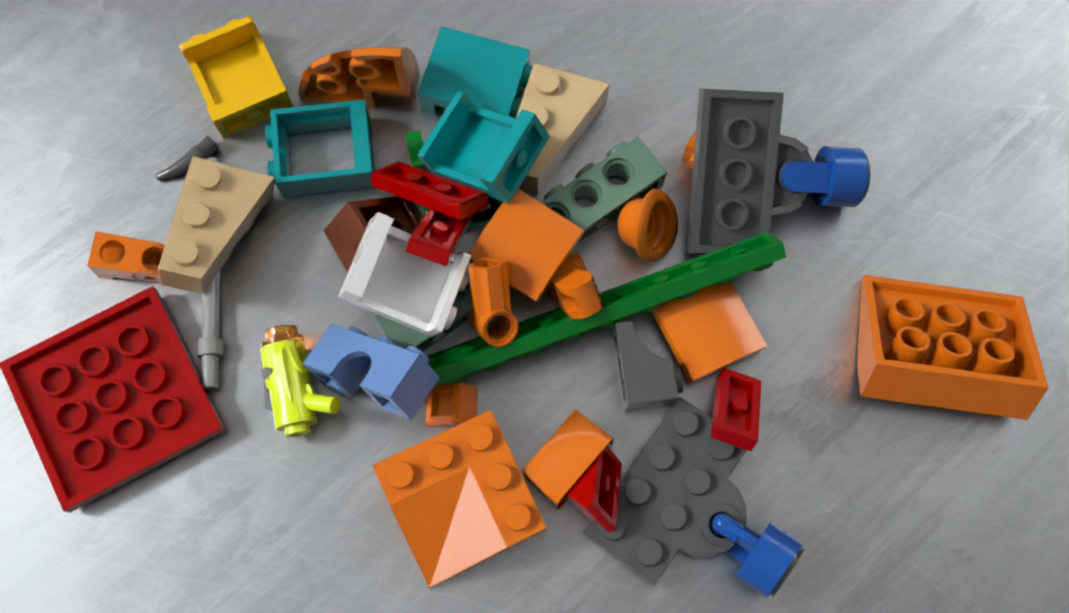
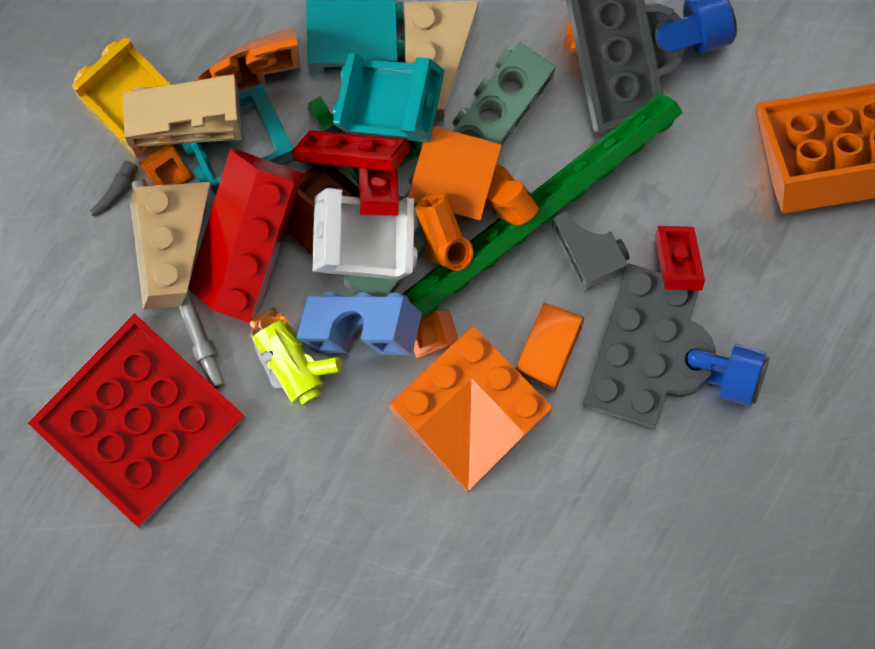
camera: 20 degrees left, 5 degrees up
orange leg [87,231,165,284] -> none
red slope [564,446,622,533] -> none
orange hat [617,189,678,262] -> none
orange slope [652,282,767,383] -> none
none -> tan wedge [122,74,242,147]
none -> orange slope [139,144,194,186]
none -> red slope [188,148,303,324]

